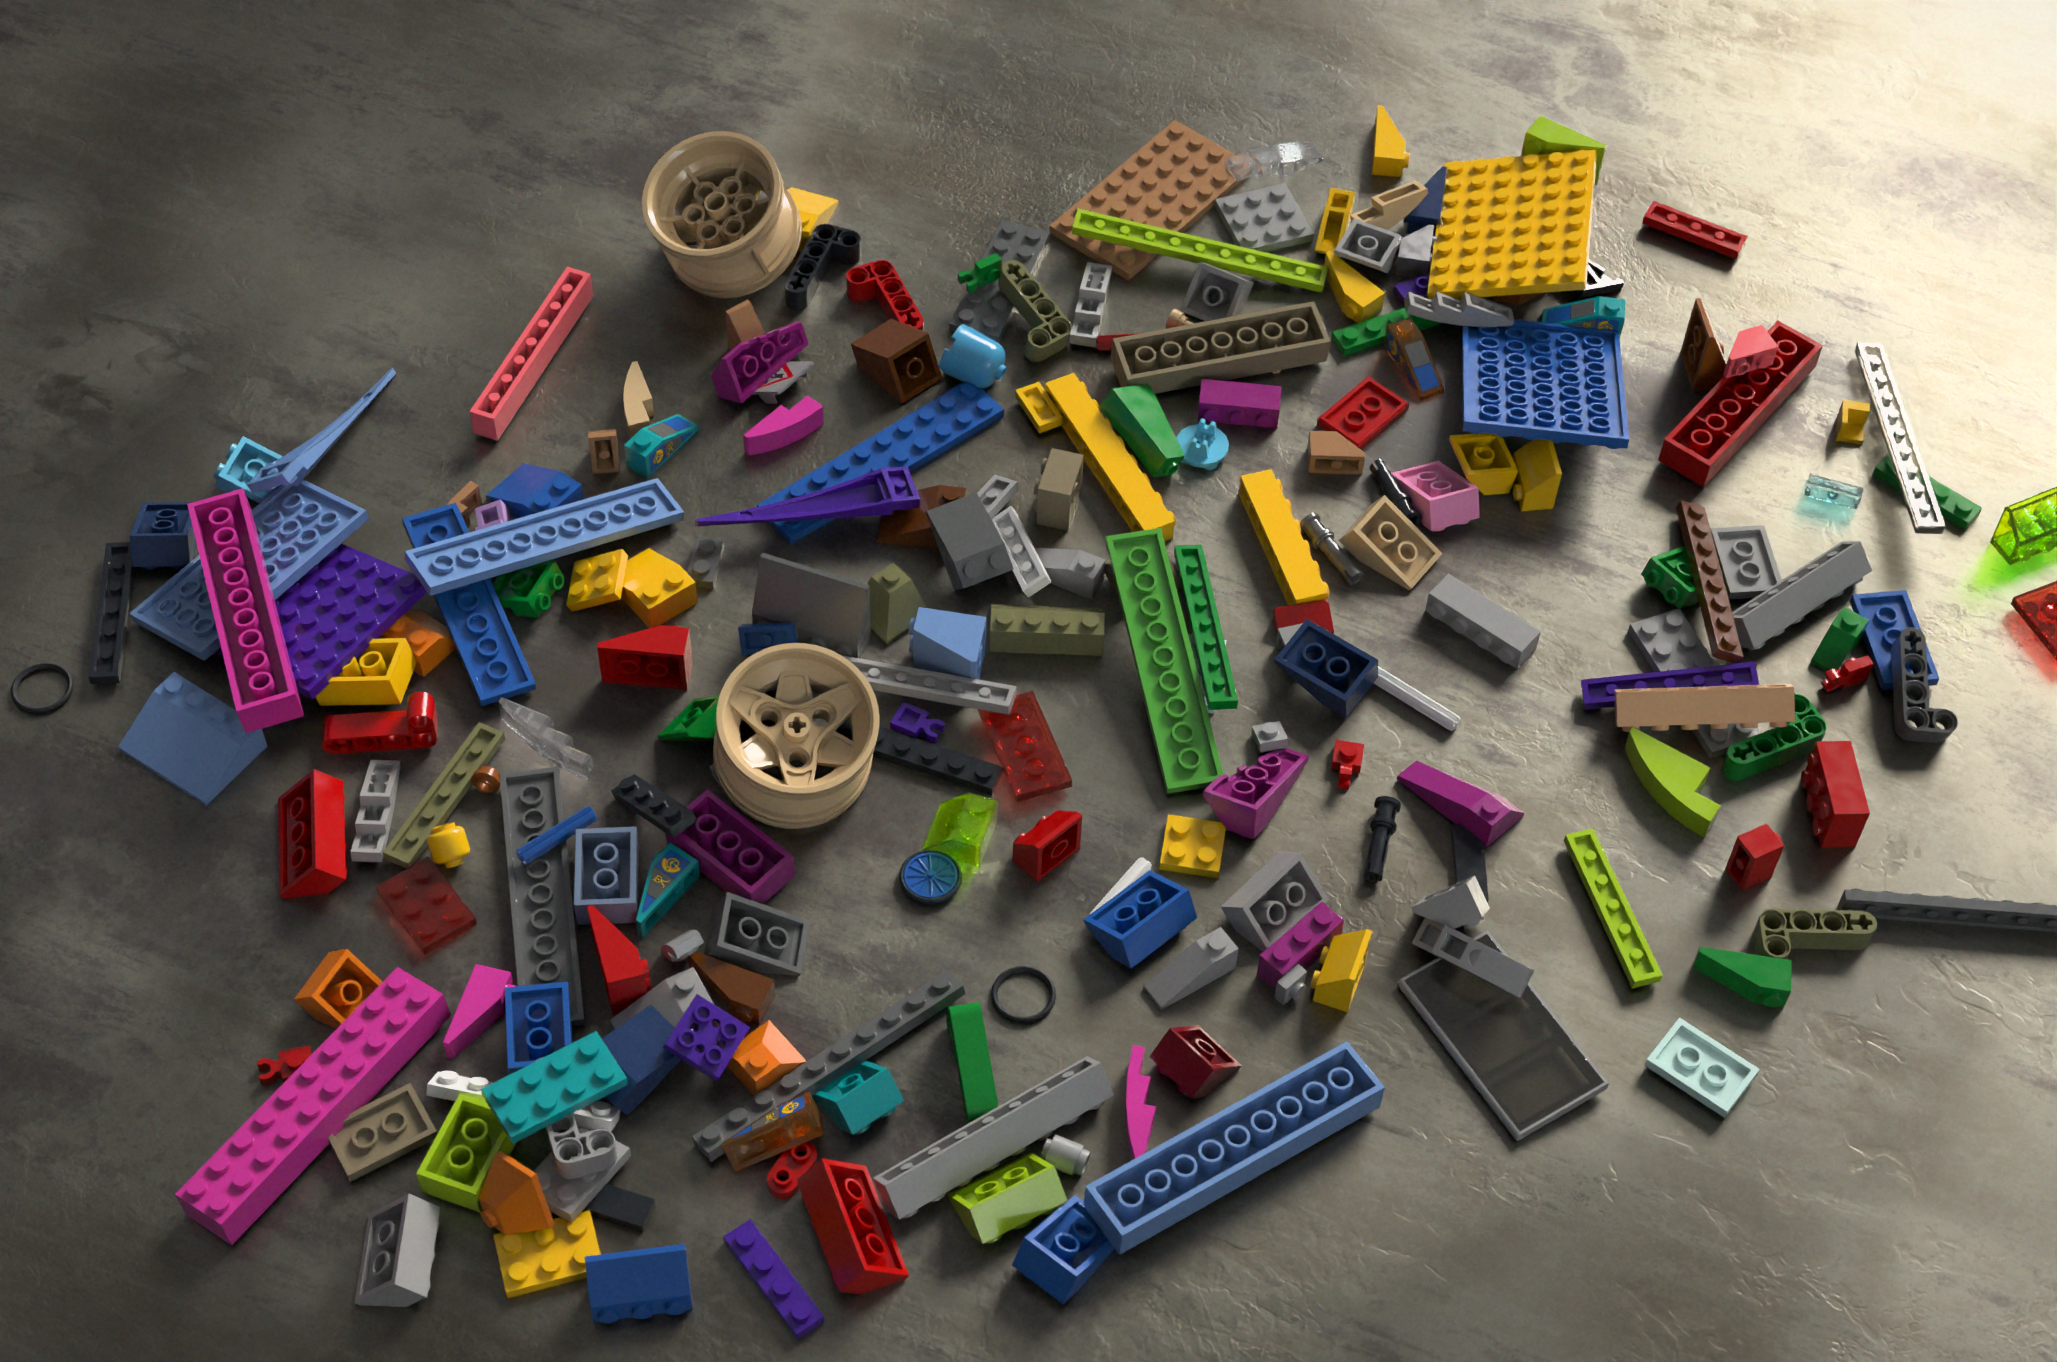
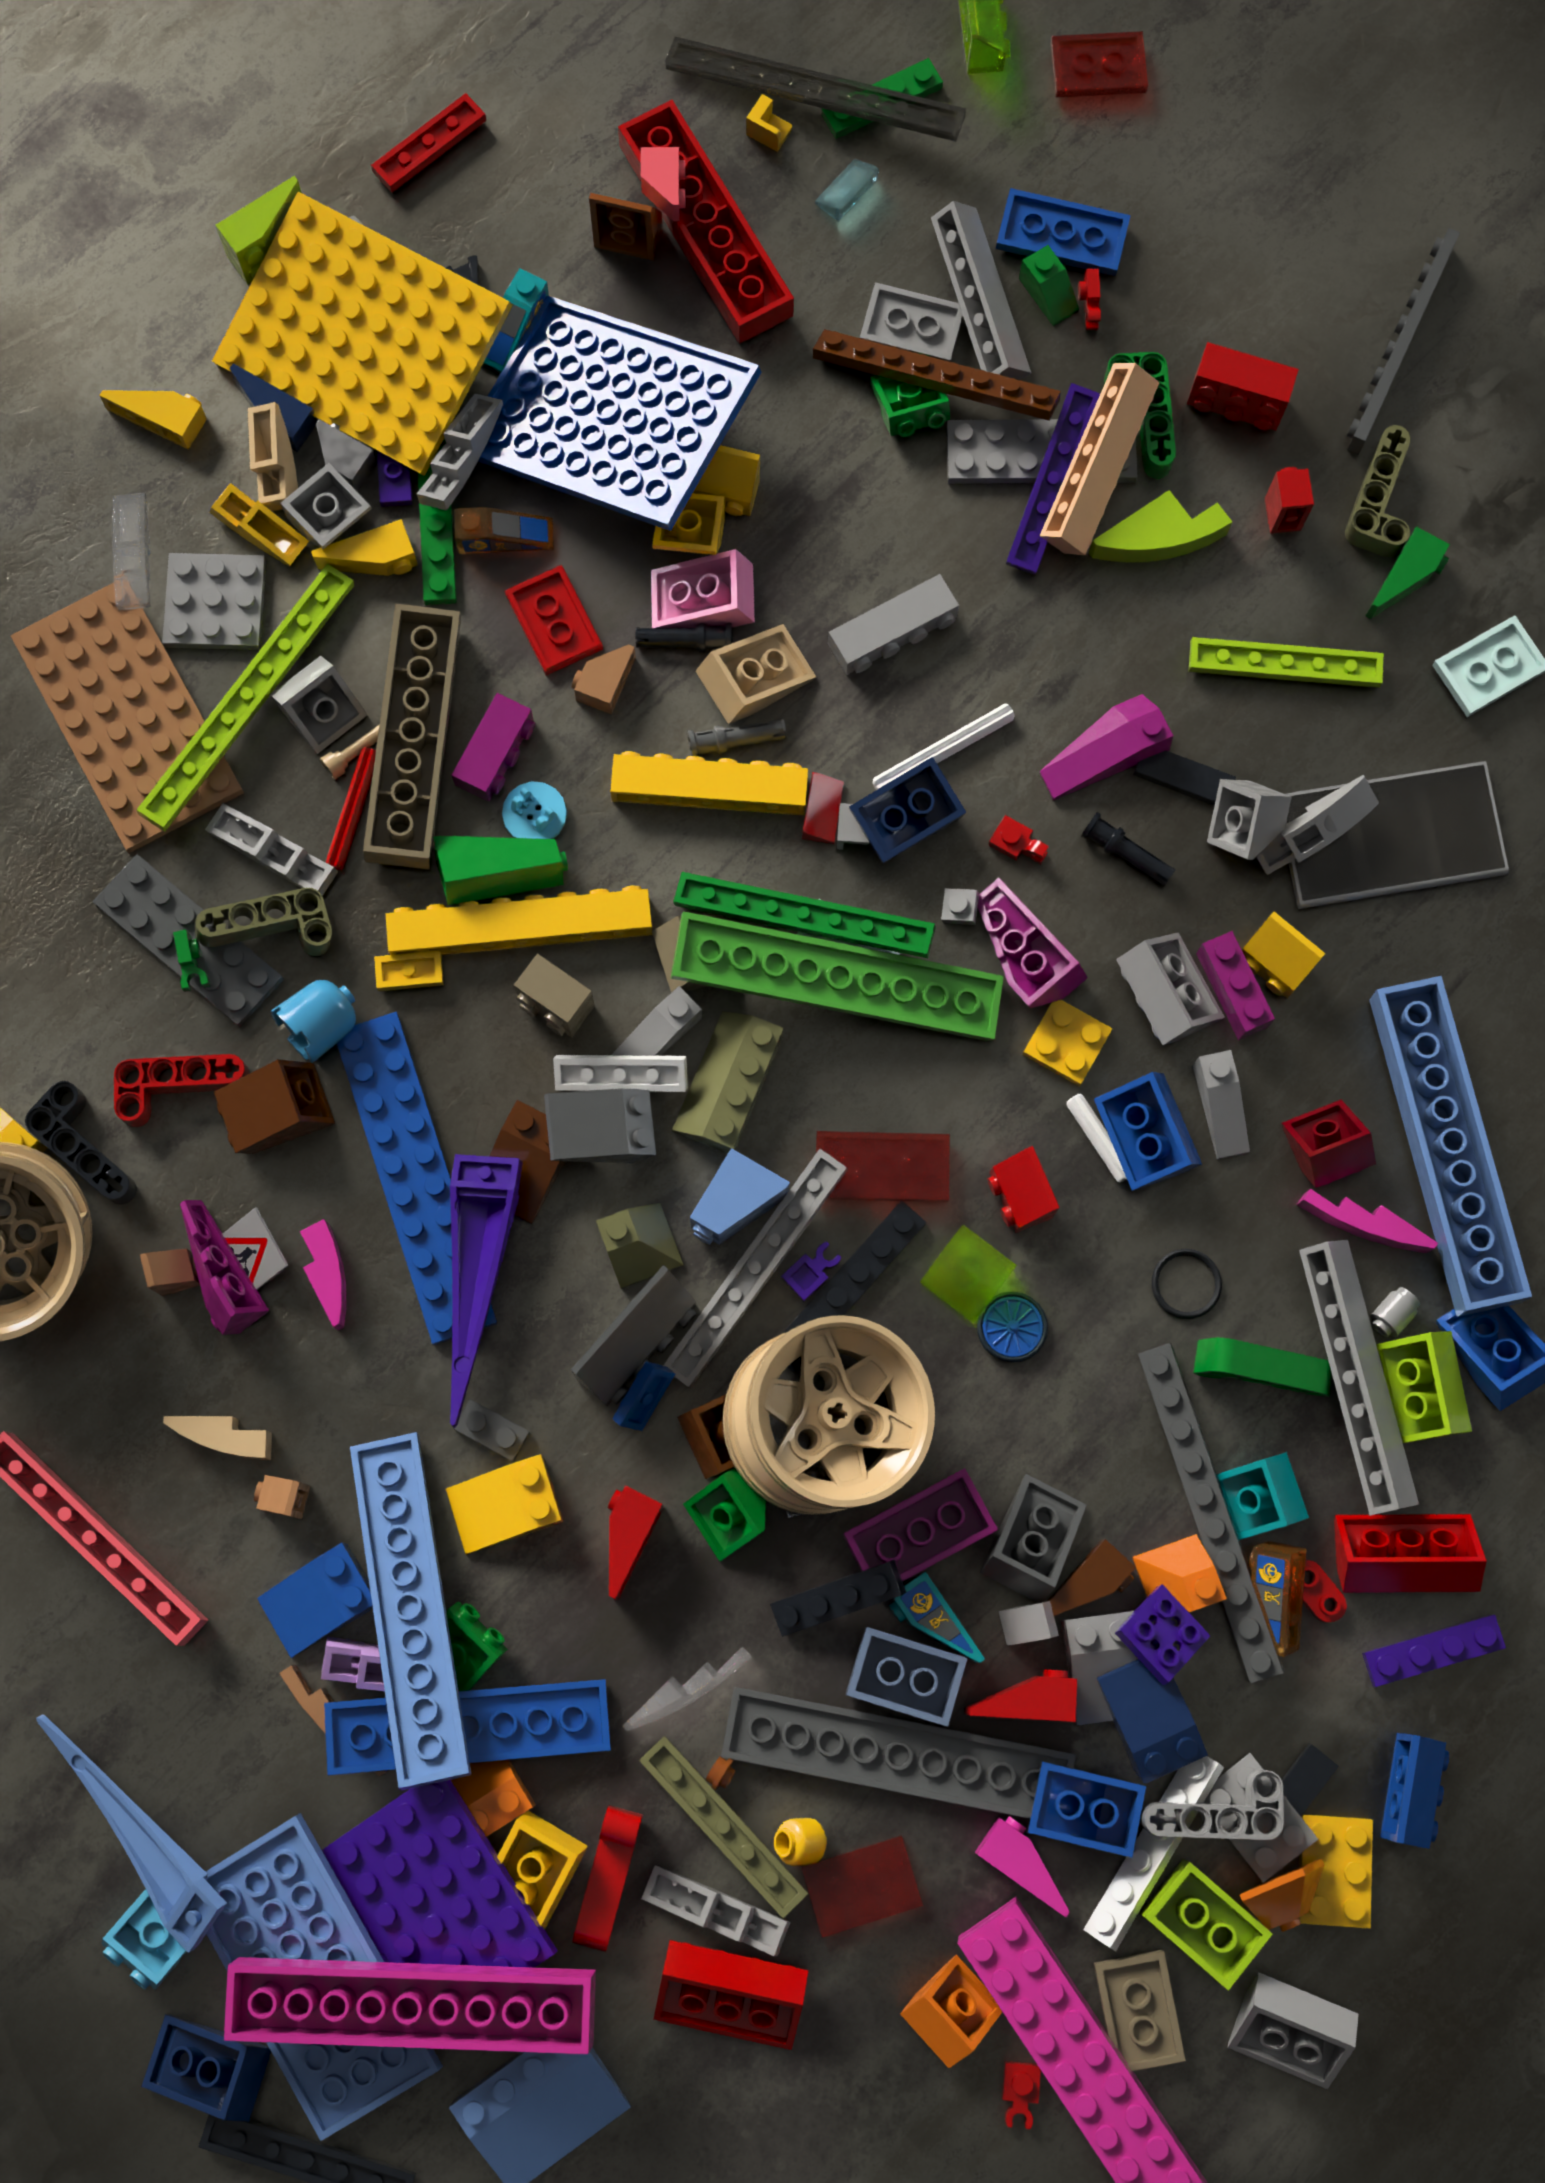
camera: 70 degrees left, 25 degrees up
teal plate [481,1031,628,1144] -> none
blue axle [516,806,597,865] -> none
yellow plate [566,549,628,612] -> none
teal slope [624,414,699,479] -> none
light grey plate [977,474,1019,520] -> none
light grey plate [1274,964,1307,1005] -> none
dark grey beam [1891,627,1958,743] -> none

